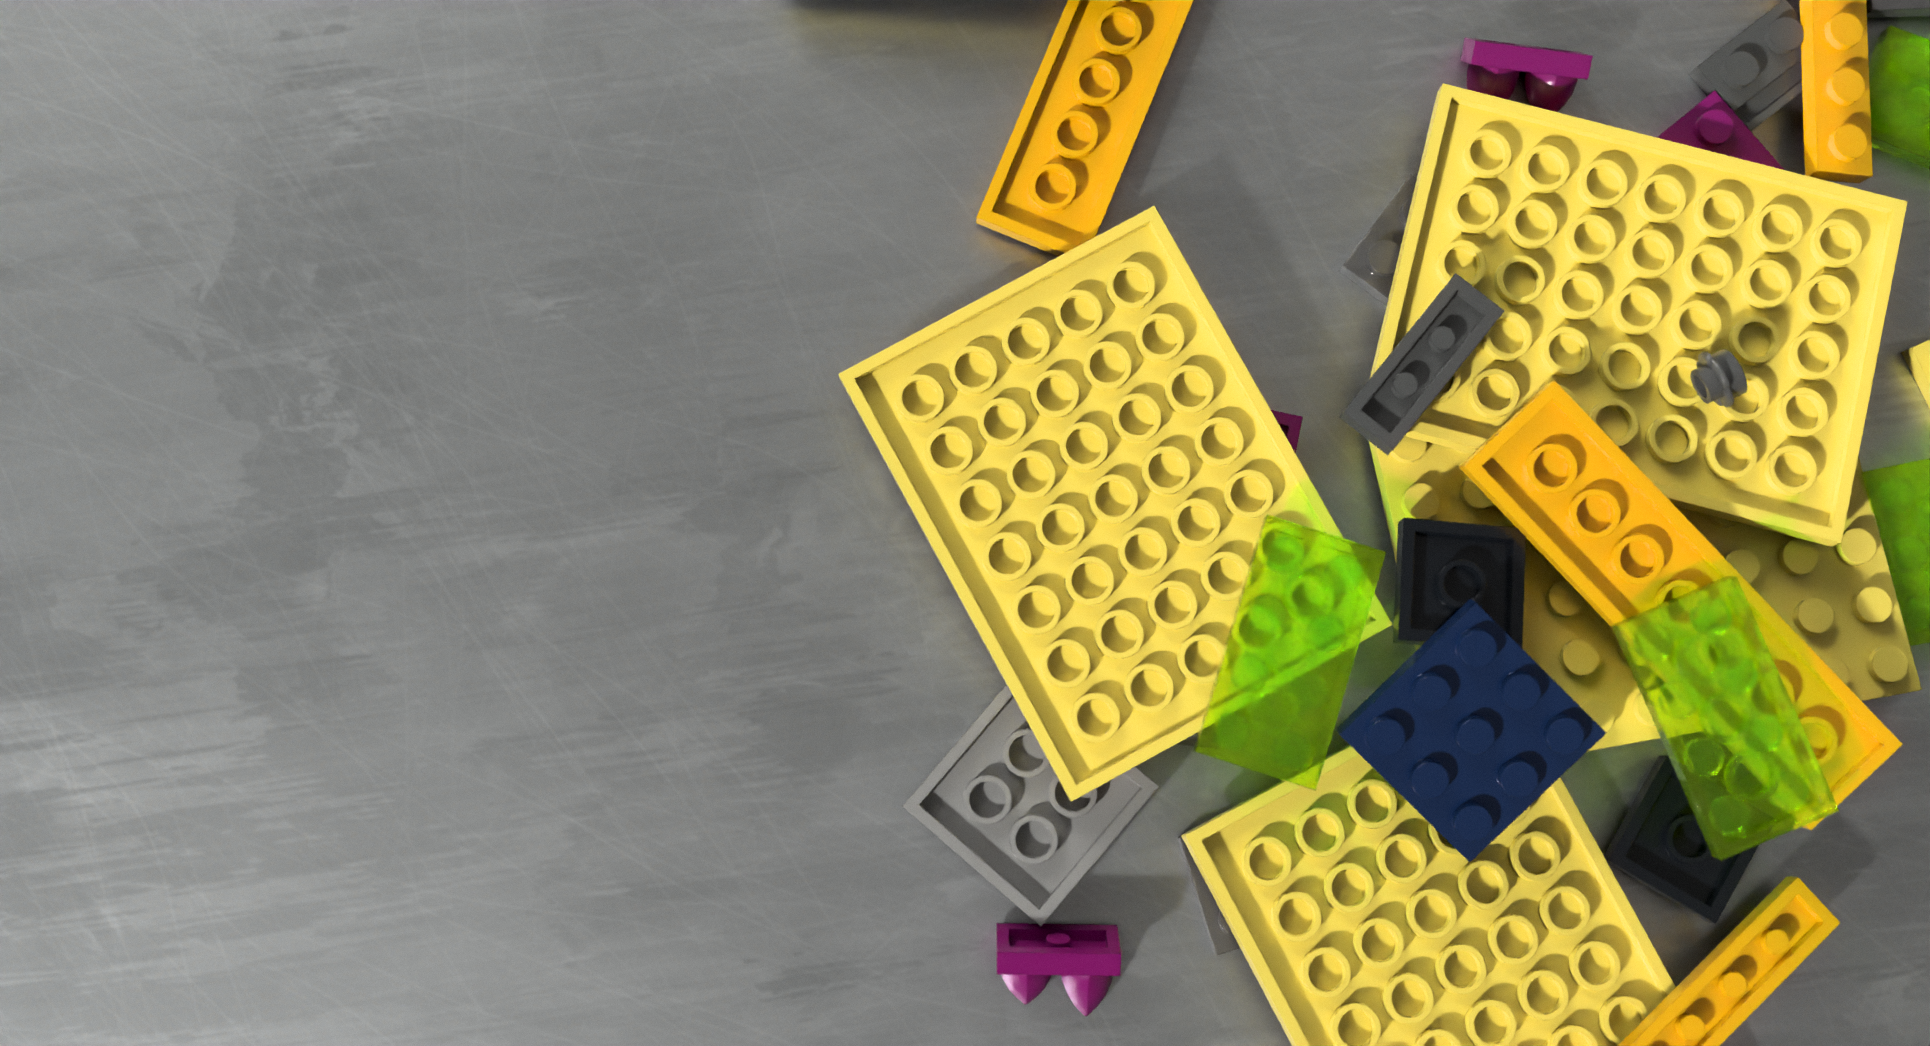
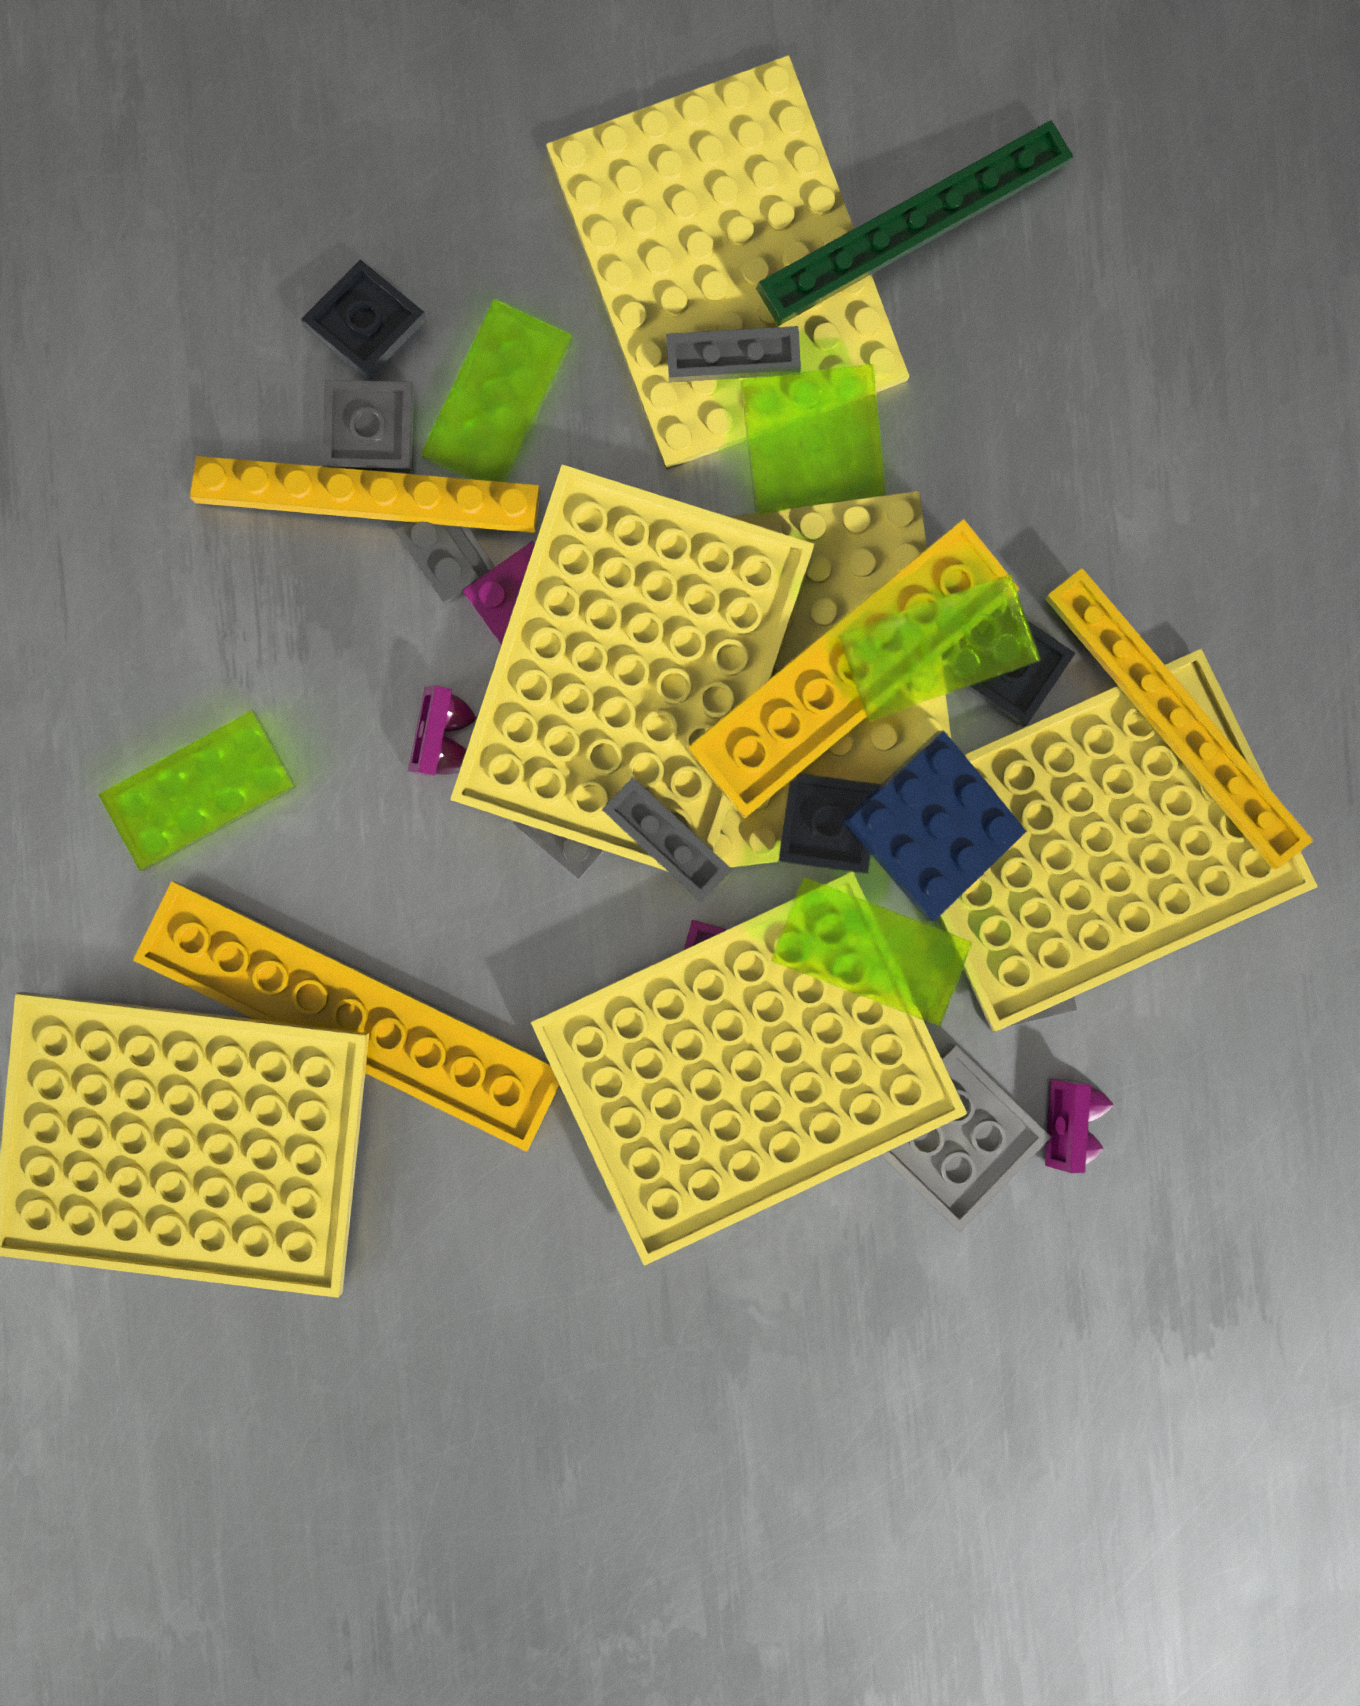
camera: 85 degrees left, 5 degrees up
dark grey plate [1690,349,1748,408] -> none

